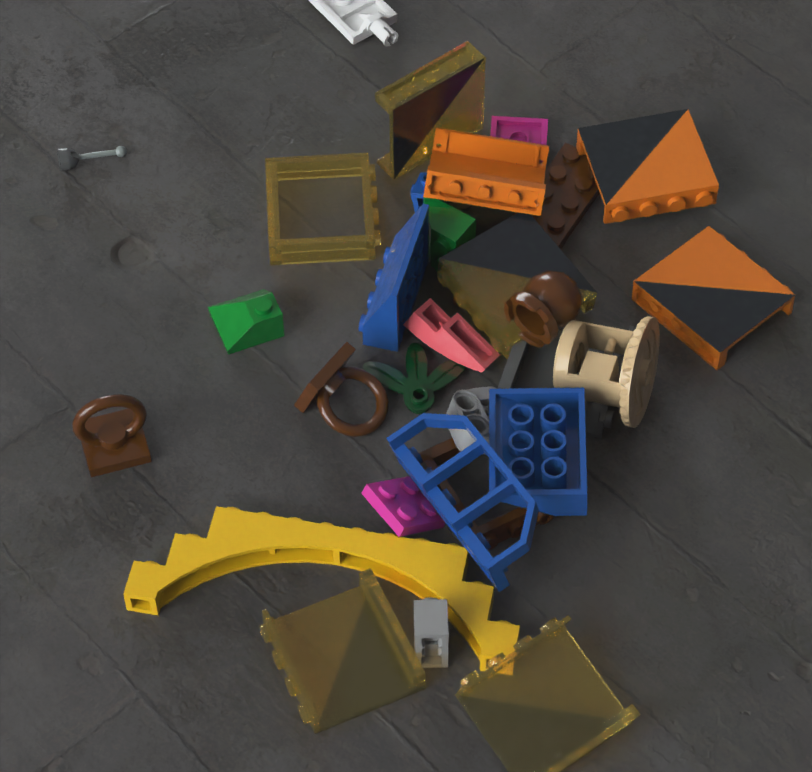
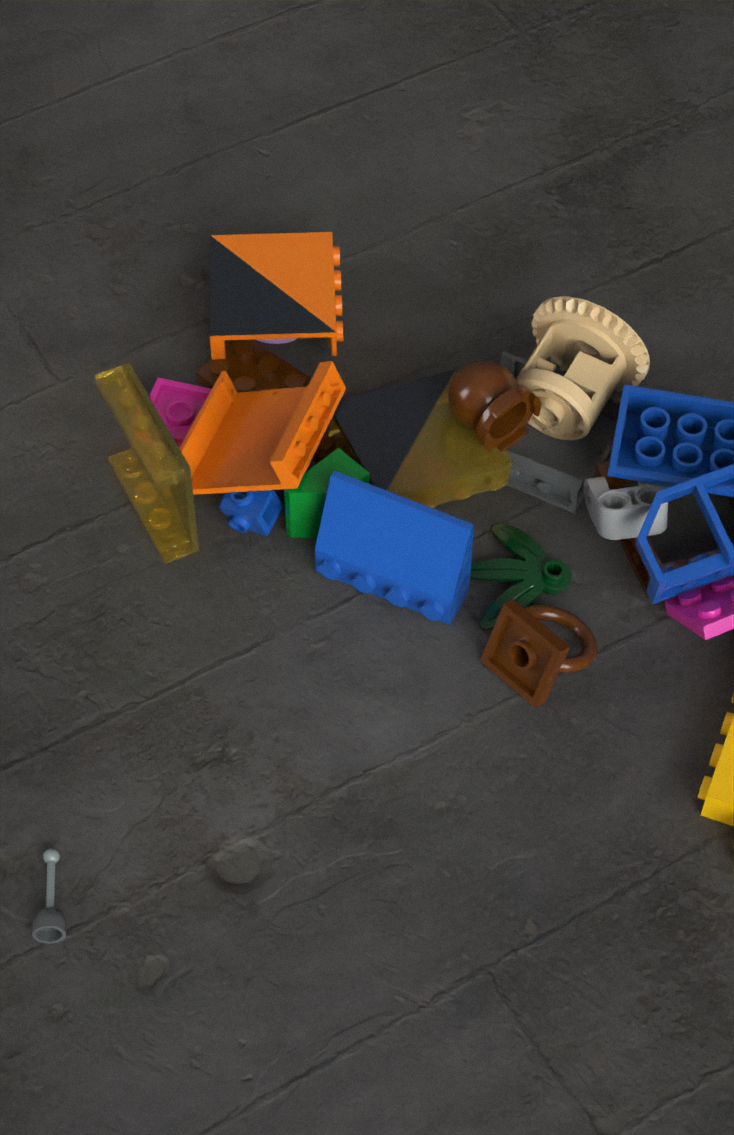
camera: 80 degrees left, 0 degrees up
reddish brown tile [72,394,152,477] -> none
green slope [208,289,285,355] -> none
clear yellow window [265,153,381,265] -> none
coral slope [403,298,500,372] -> none
panel [631,226,796,370] -> none

